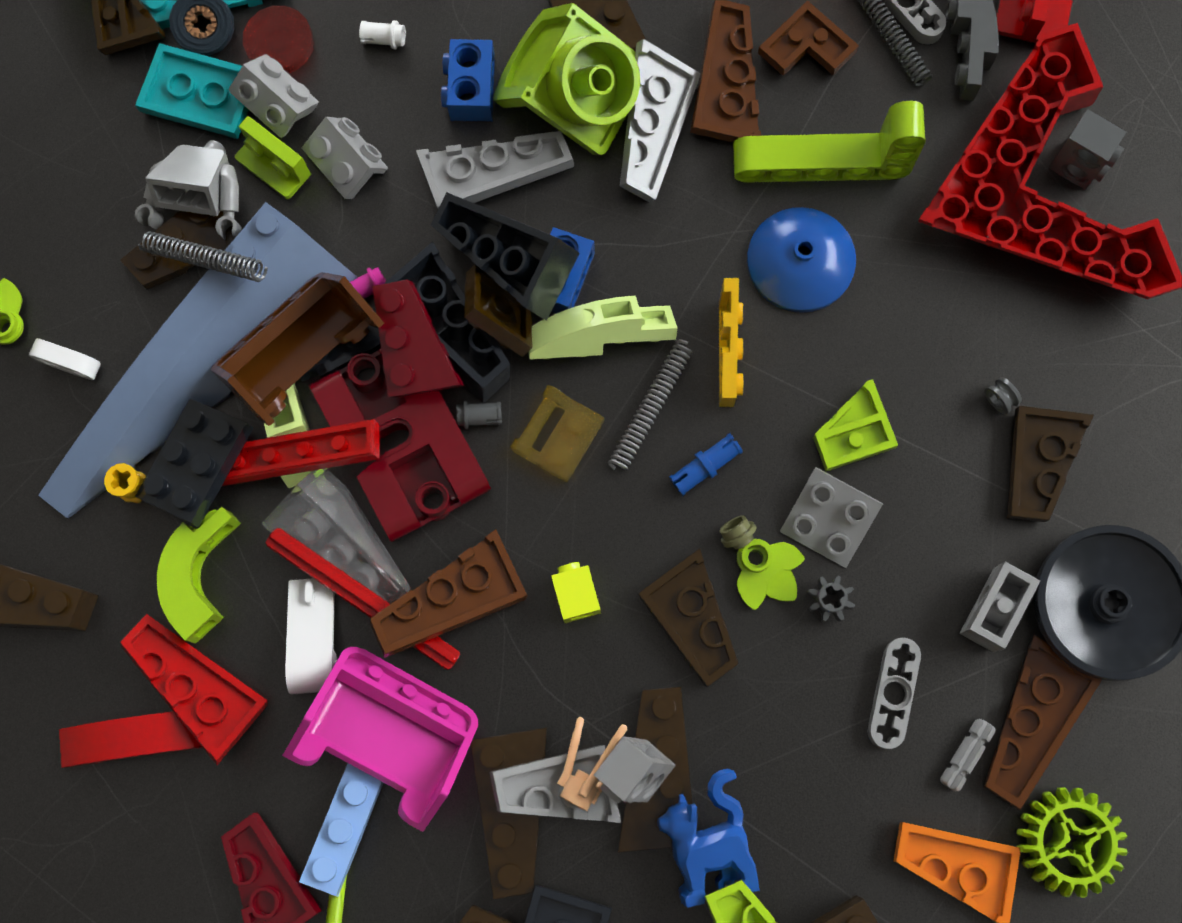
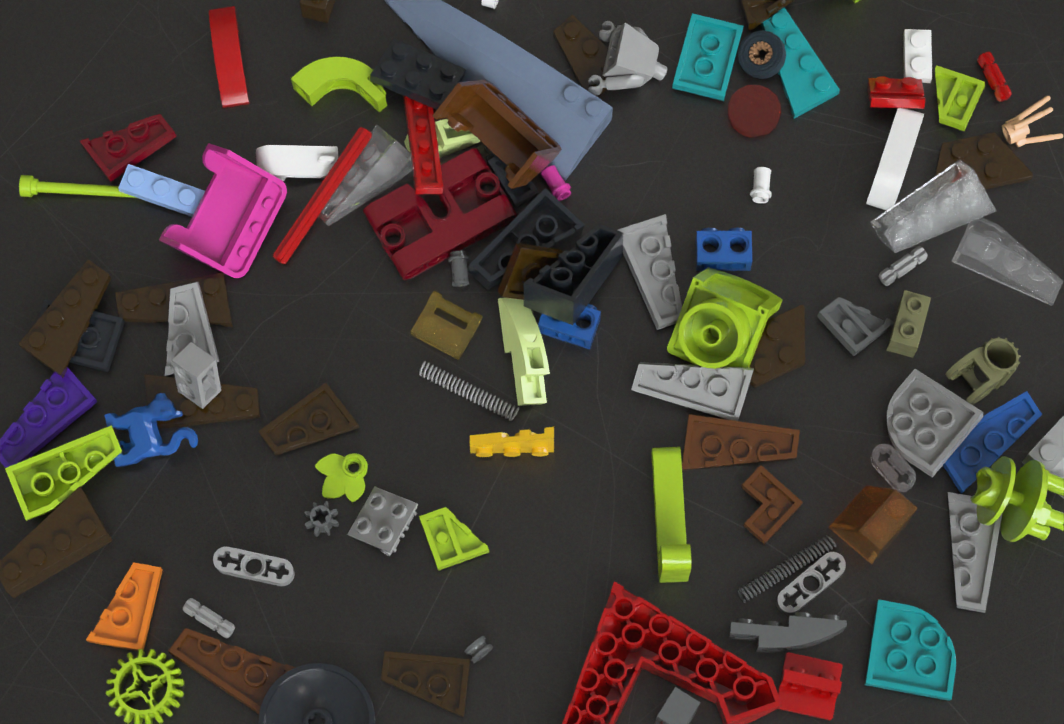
camera: 85 degrees right, 5 degrees down
yellow bush [104,463,146,503] -> none
red wing [120,614,268,765] -> none
dark grey piece [138,231,268,282] -> none
light grey bracket [229,54,319,138] -> none
lime bracket [235,116,311,200] -> none
light grey bracket [302,117,388,199] -> none
reddish brown wing [370,529,527,658] -> none
dark red wing [372,279,464,398] -> none
neon yellow brick [551,562,601,623] -> none
light nougat plant [557,717,627,811] -> none
blue pin [669,433,743,496] -> none
olive plate [719,515,757,549] -> none
blue dish [747,207,856,312] -> none
light grey brick [959,561,1040,653] -> none

